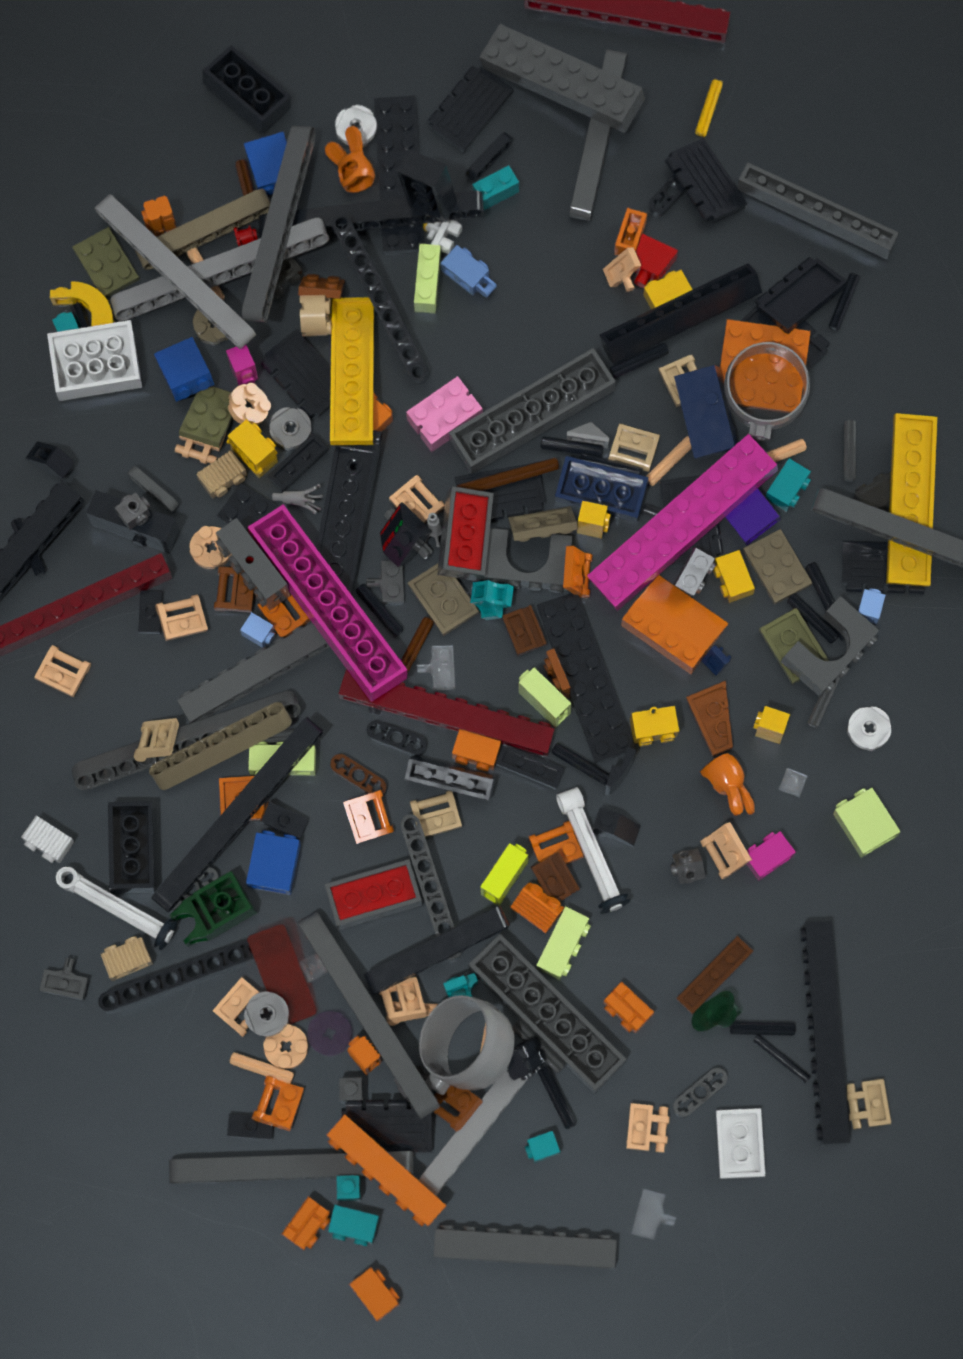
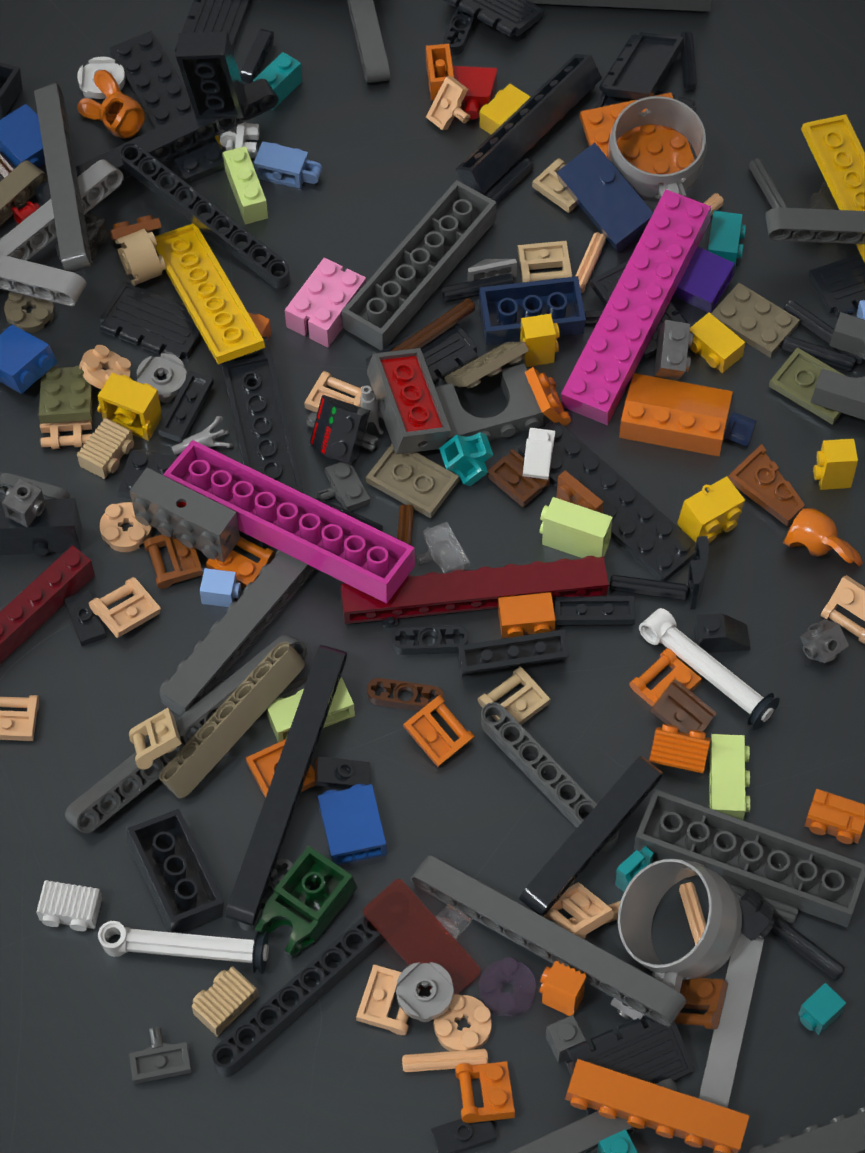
camera: 25 degrees left, 15 degrees down
dark pink brick [226,345,258,386] -> none
red brick [324,859,422,930] -> none
neon yellow brick [480,843,528,906] -> none
none -> white slope [523,428,555,479]

